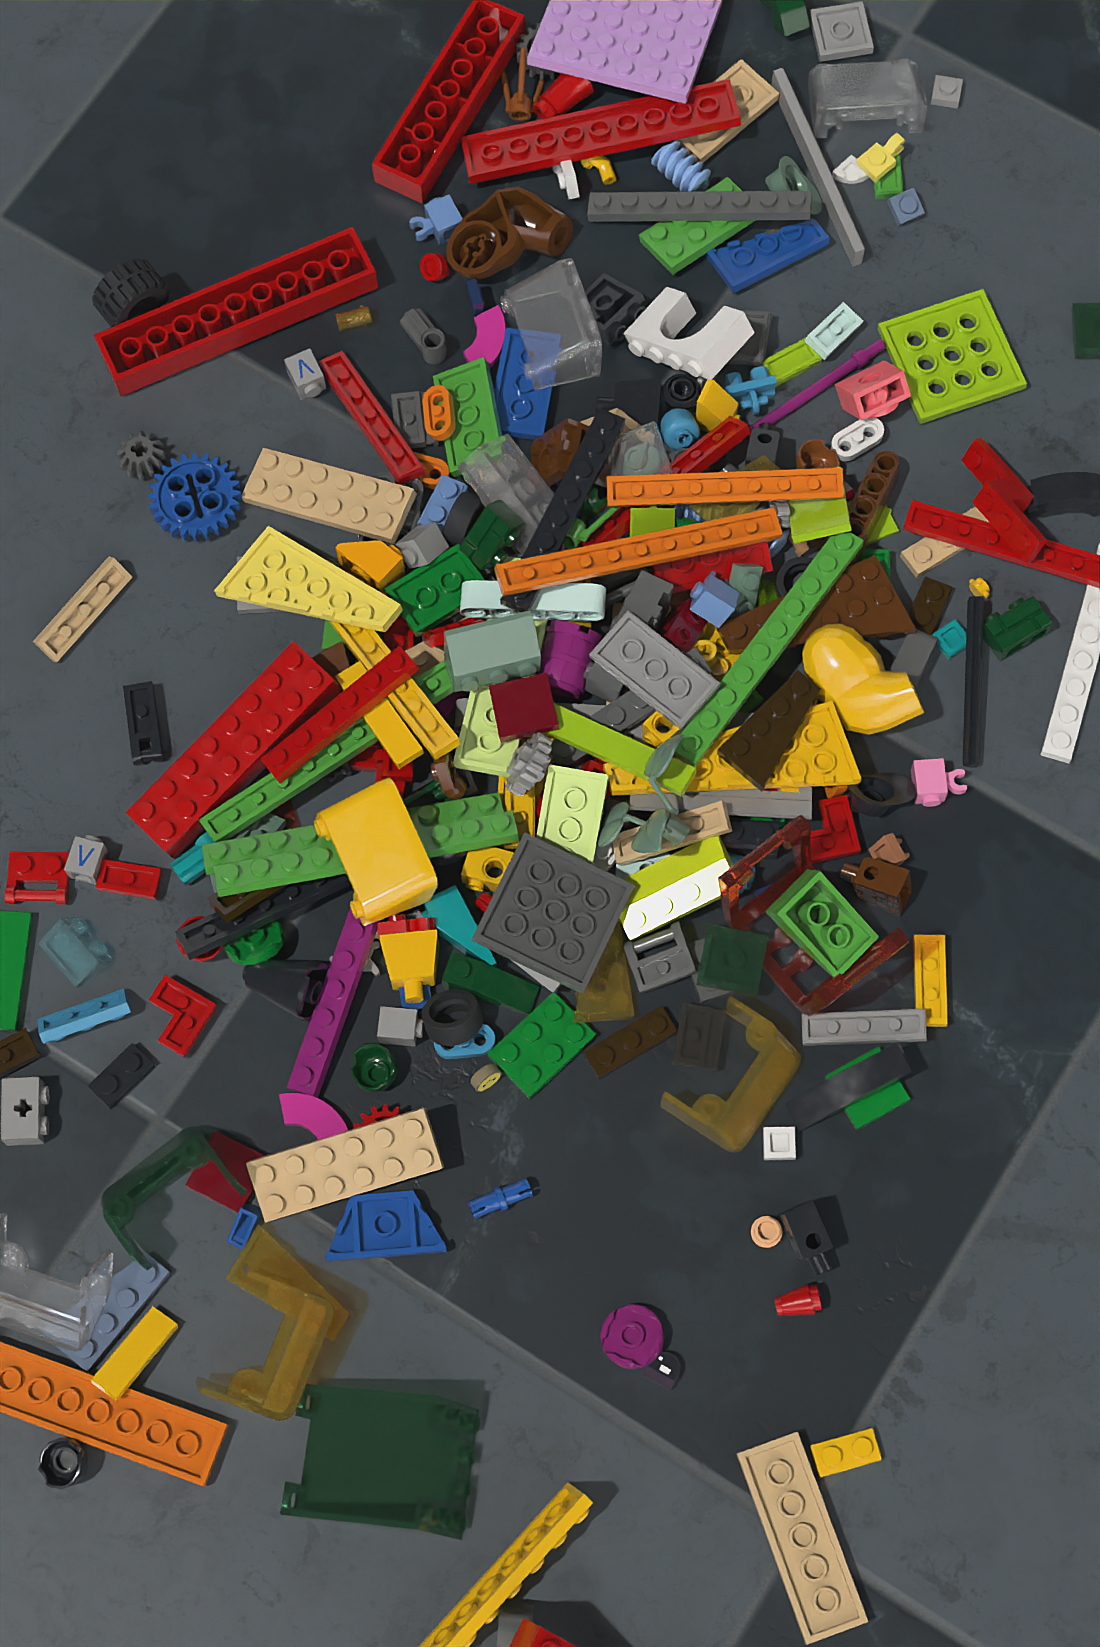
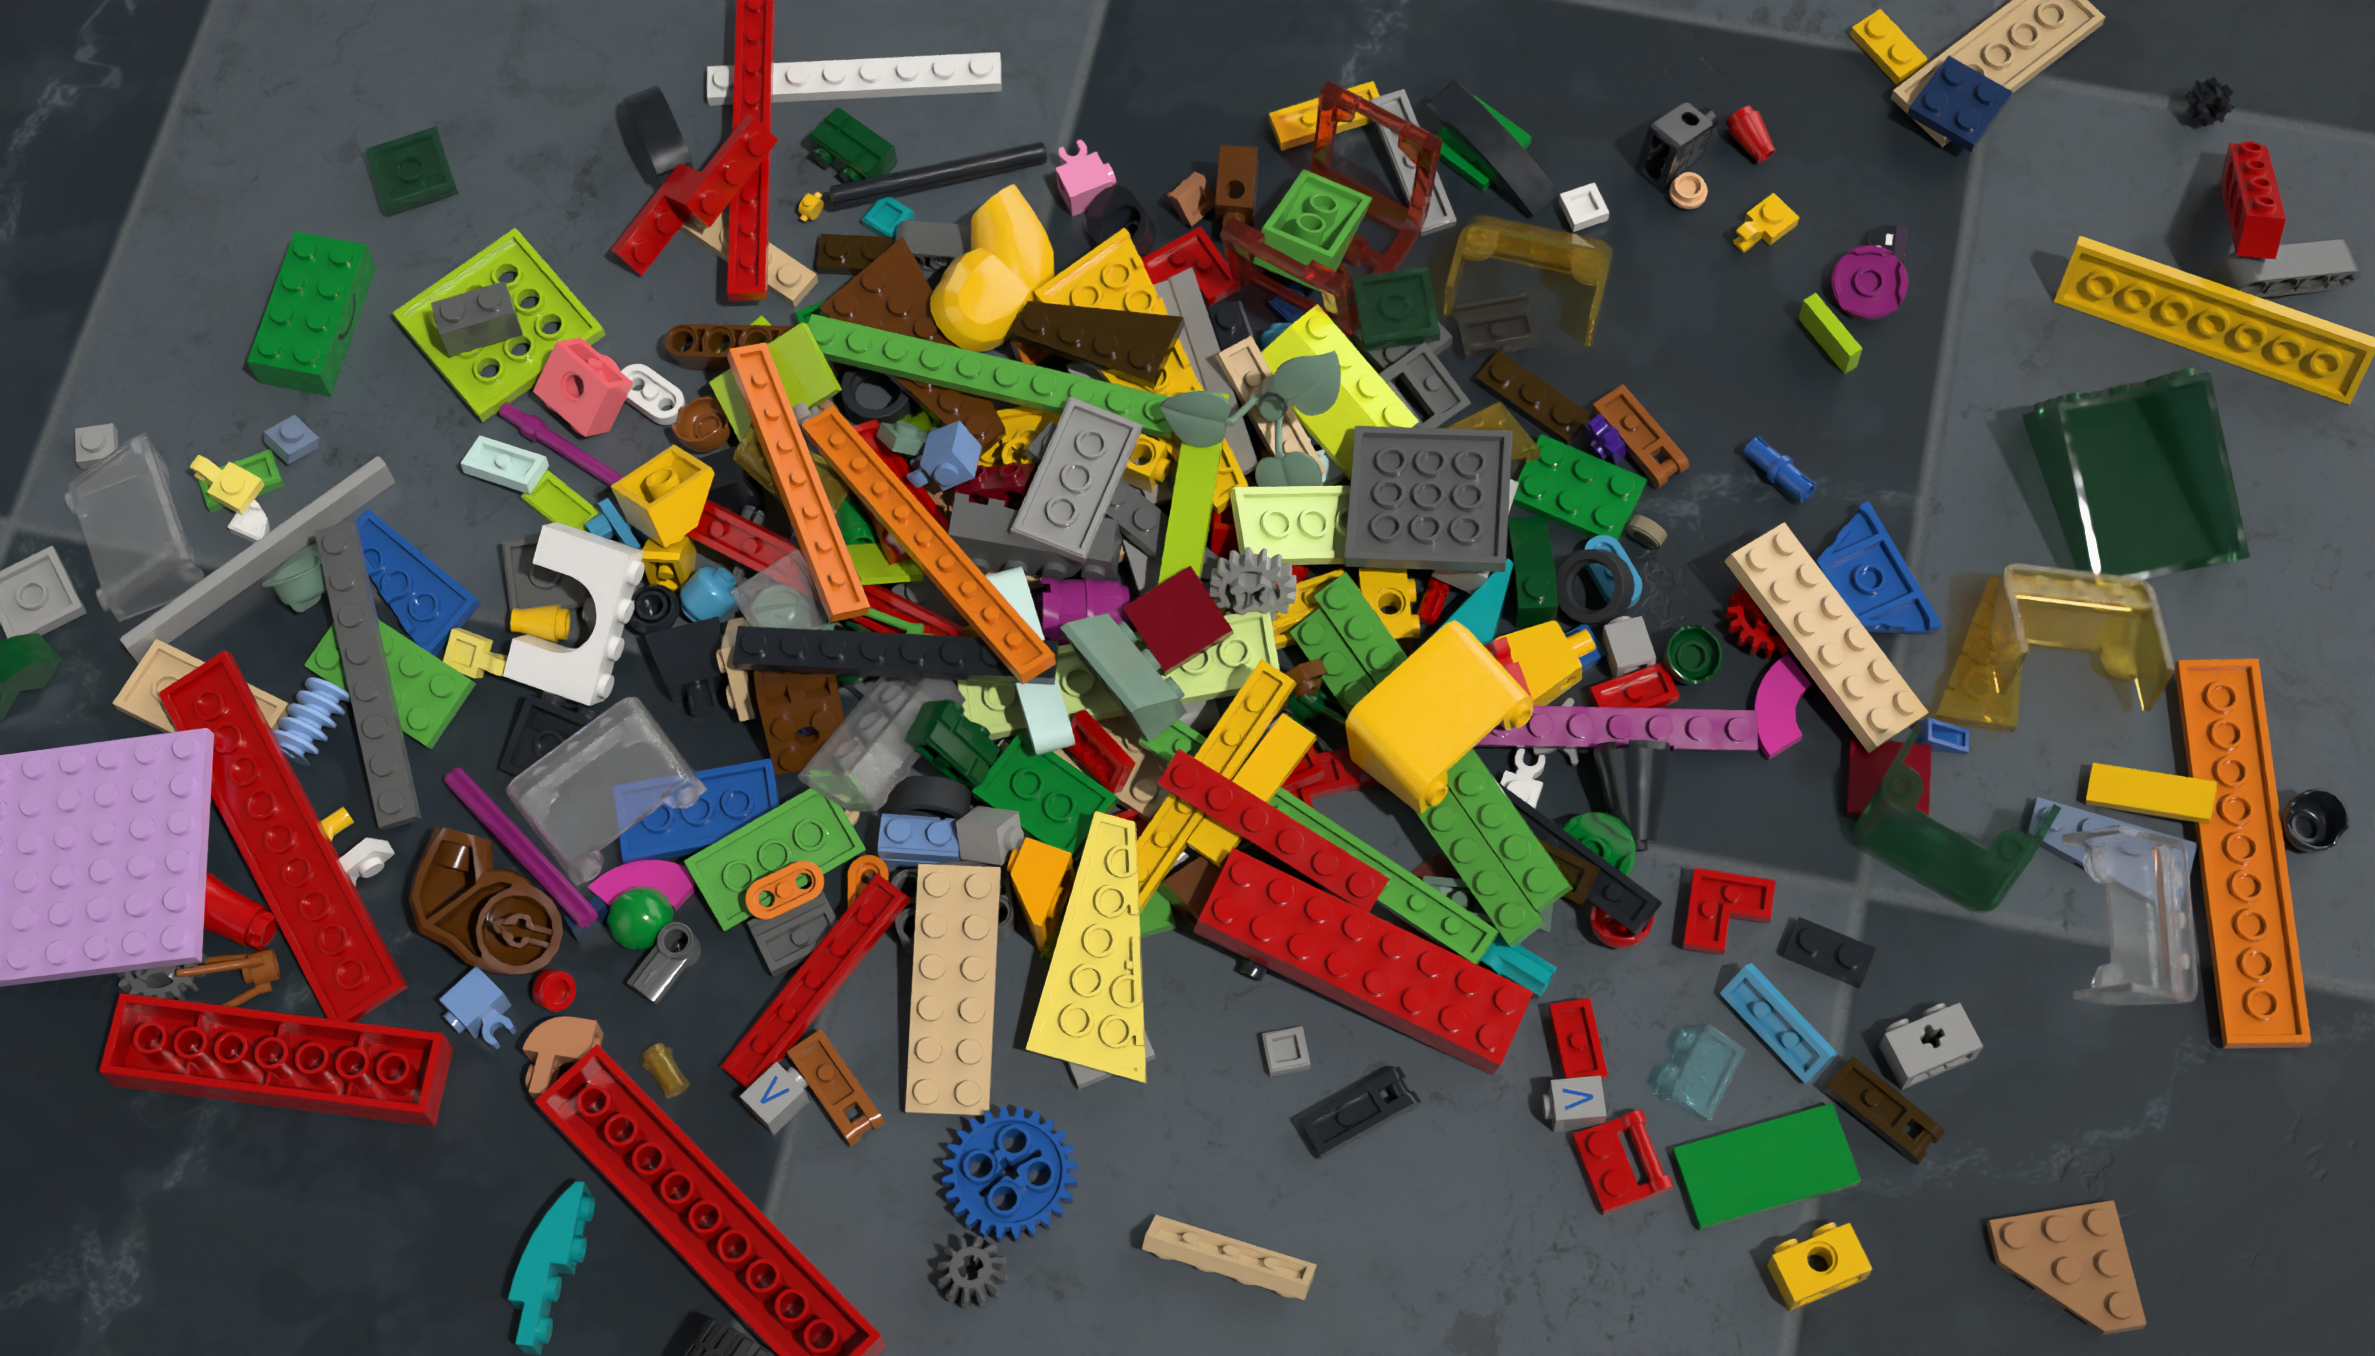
camera: 110 degrees left, 5 degrees down
none -> green brick [247,231,377,397]
none -> dark grey brick [431,281,523,356]
none -> light yellow plate [443,628,508,679]
none -> magenta axle [444,767,598,928]
none -> teal slope [508,1181,595,1355]
none -> yellow cone [510,604,570,643]
none -> nougat brick [522,1016,604,1101]
none -> green hair [607,885,674,951]
none -> yellow slope [611,445,714,548]
none -> dark orange plate [787,1029,886,1147]
none -> light grey tile [1262,1026,1311,1077]
none -> white plate [1500,748,1545,808]
none -> dark purple plate [1586,413,1627,465]
none -> red plate [1589,662,1680,708]
none -> dark orange plate [1592,384,1690,489]
none -> yellow plate [1733,193,1800,253]
none -> lime tile [1798,293,1862,374]
none -> dark blue plate [1907,55,2013,152]

